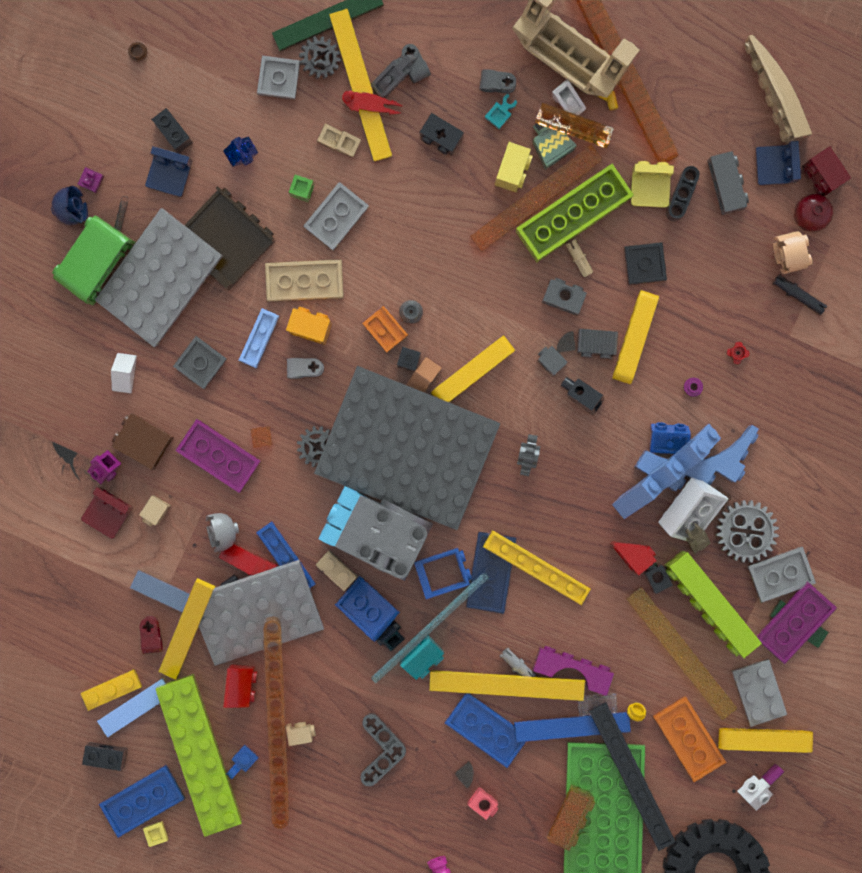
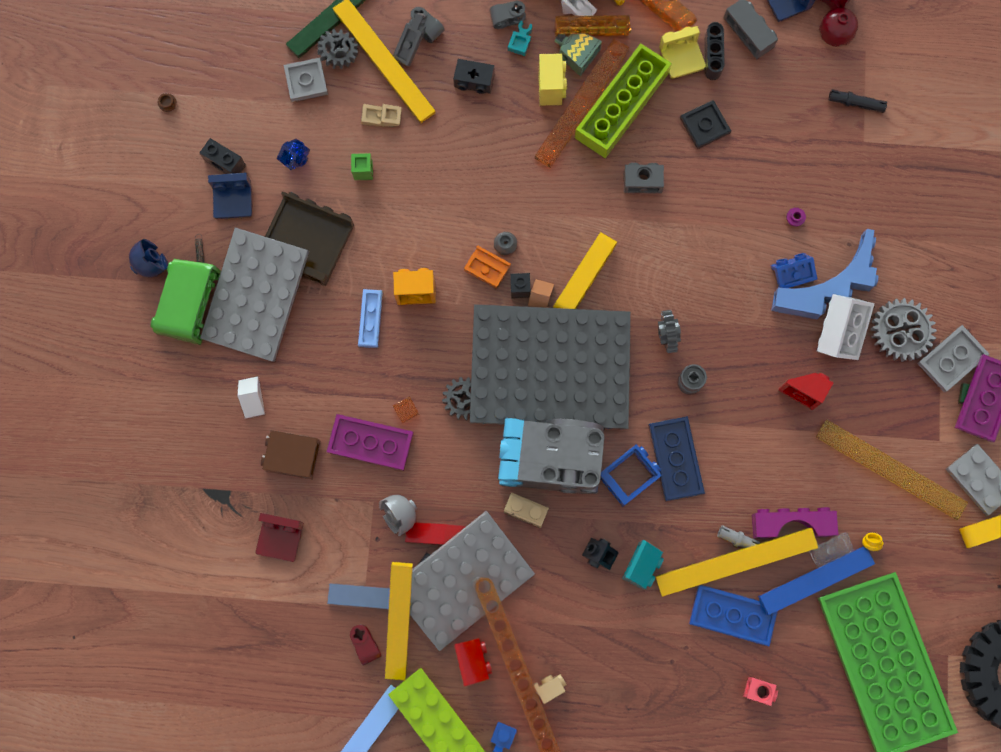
camera: 15 degrees left, 10 degrees down
magenta tile [78,167,104,193] -> none
yellow plate [81,669,142,711] -> none
magenta brick [87,450,121,485] -> none
tan brick [140,495,171,526] -> none
dark grey plate [173,336,227,390] -> none
blue tile [256,521,316,588] -> none
tan tile [265,260,343,302] -> none
light grey piece [287,358,324,379] -> none
light grey plate [303,182,369,251] -> none
blue tile [335,576,400,642] -> none
red piece [342,90,402,115] -> none
dark grey beam [360,713,406,786] -> none
clear light blue tile [371,573,490,683] -> none
clear smoke tile [455,761,474,788] -> none
yellow tile [483,530,591,606] -> none
dark grey brick [537,346,568,377] -> none
clear orange brick [547,784,595,851] -> none
clear smoke tile [556,331,576,353] -> none
black torso [561,377,604,416] -> none
tan axle [565,239,593,277] -> none
dark grey brick [577,329,618,359] -> none
black tile [589,702,676,851] -> none
yellow beam [612,290,659,385] -> none
medium blue arch [612,424,721,519] -> none
black brick [643,562,673,594] -> none
orange tile [653,696,727,782] -> none
lime brick [664,551,762,658] -> none
dark tan plate [685,523,710,554] -> none
red plate [726,342,750,365] -> none
light nougat brick [773,231,812,274] -> none
none -> dark grey wheel [677,364,707,395]

